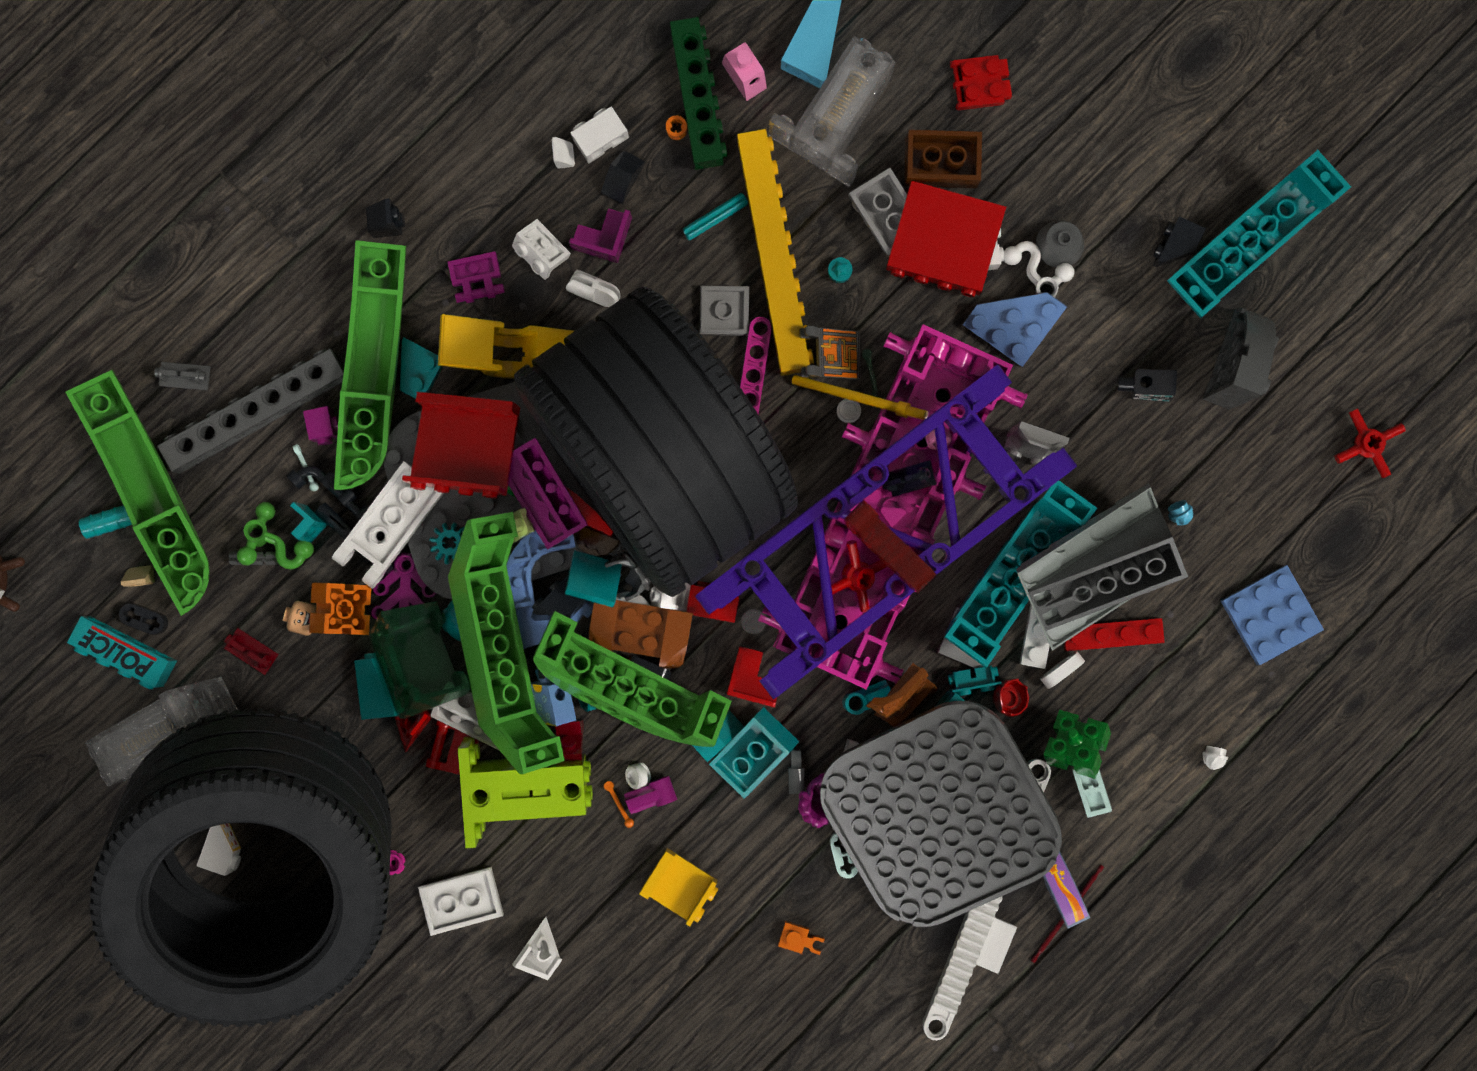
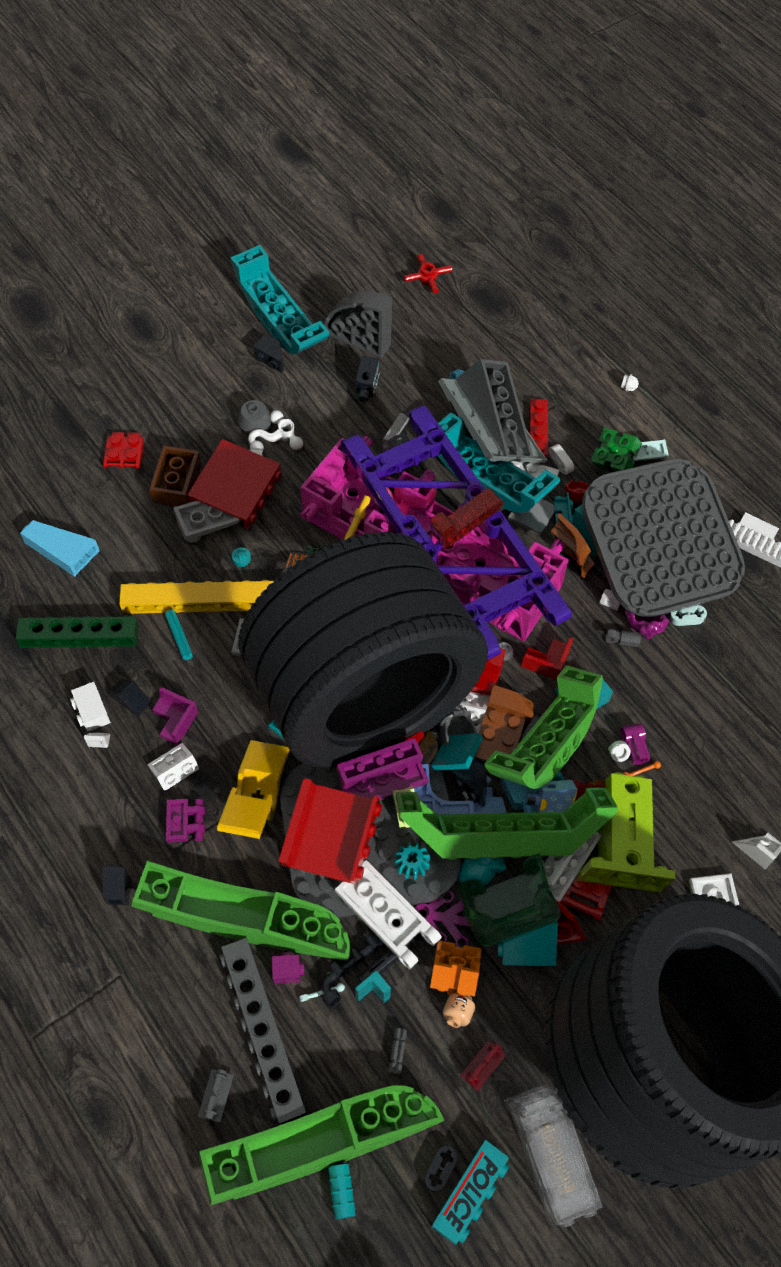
camera: 85 degrees left, 25 degrees down
tan slope [121,565,155,587] -> none
bright green piece [237,502,314,570] -> none
teal wing [400,337,443,399] -> none
white arm [566,269,621,307] -> none
yellow panel [639,848,718,926] -> none
orange bush [666,115,688,140] -> none
teal slope [709,707,799,799] -> none
bright pink torso [722,42,767,101] -> none
clear brick [769,36,896,187] -> none
orange plate [778,921,825,955] -> none
red bar [831,540,891,612] -> none
teal piece [842,680,891,715] -> none
black hinge [882,460,937,497] -> none
medium blue plate [963,292,1067,367] -> none
dark red piece [1031,864,1105,963] -> none
slope [1043,851,1090,929] -> none
medium blue plate [1221,565,1324,665] -> none

